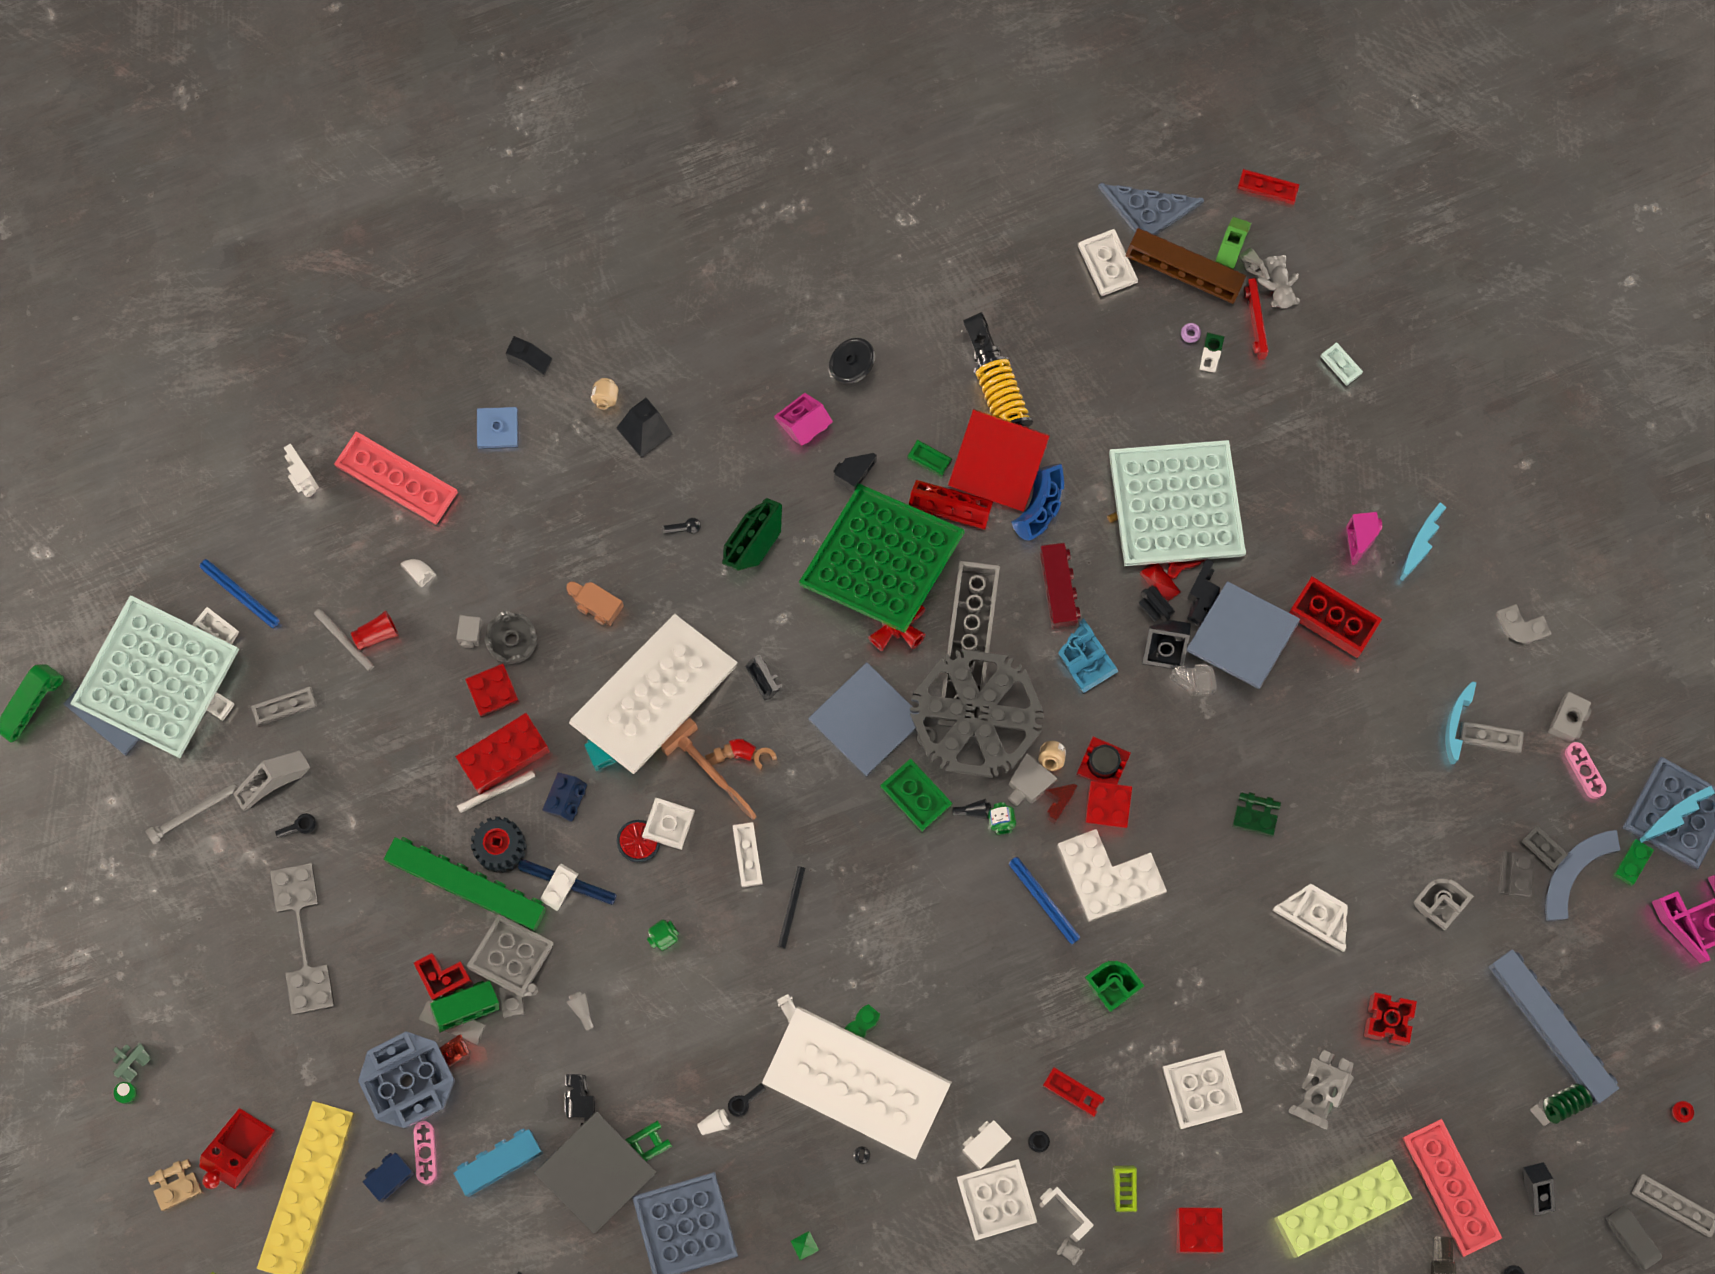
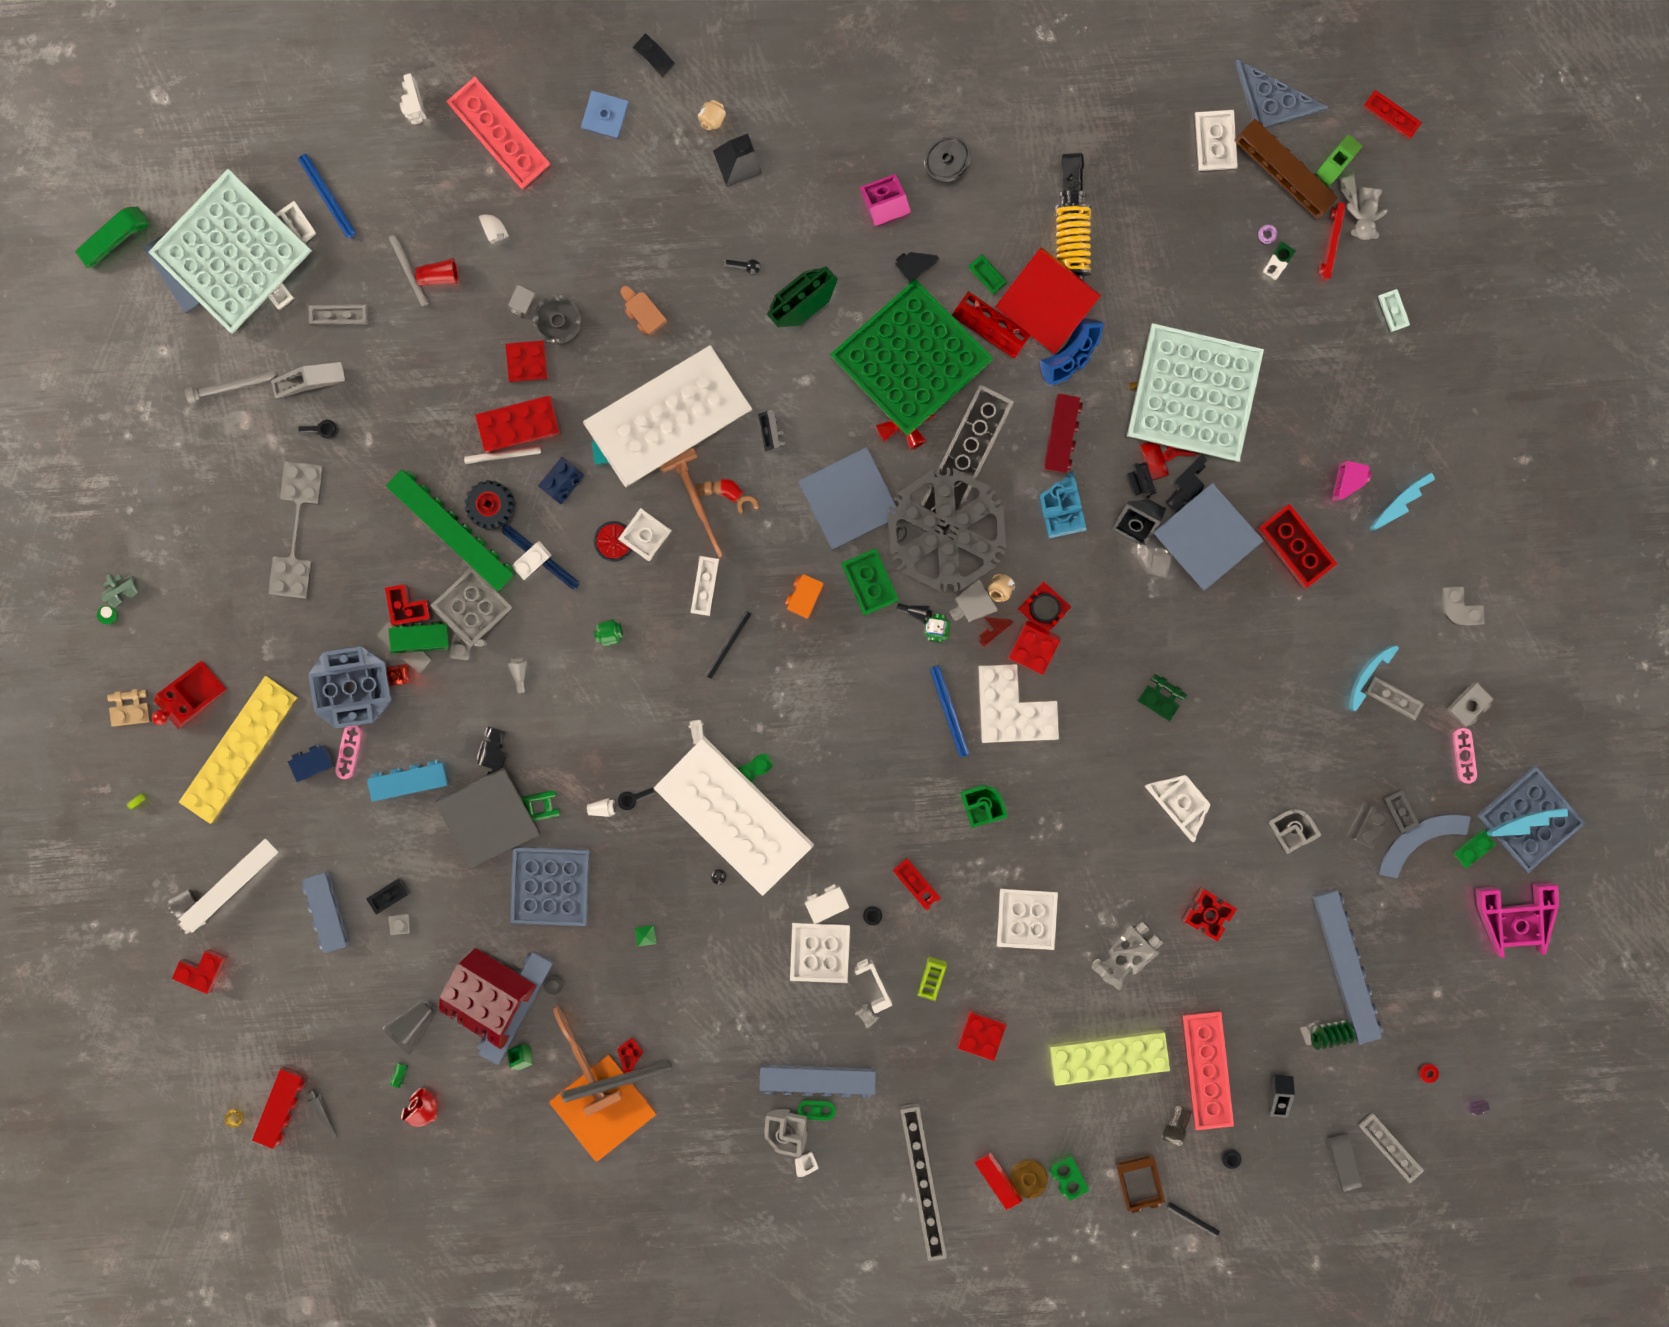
camera: 20 degrees right, 15 degrees up
none -> orange brick [785,574,824,619]

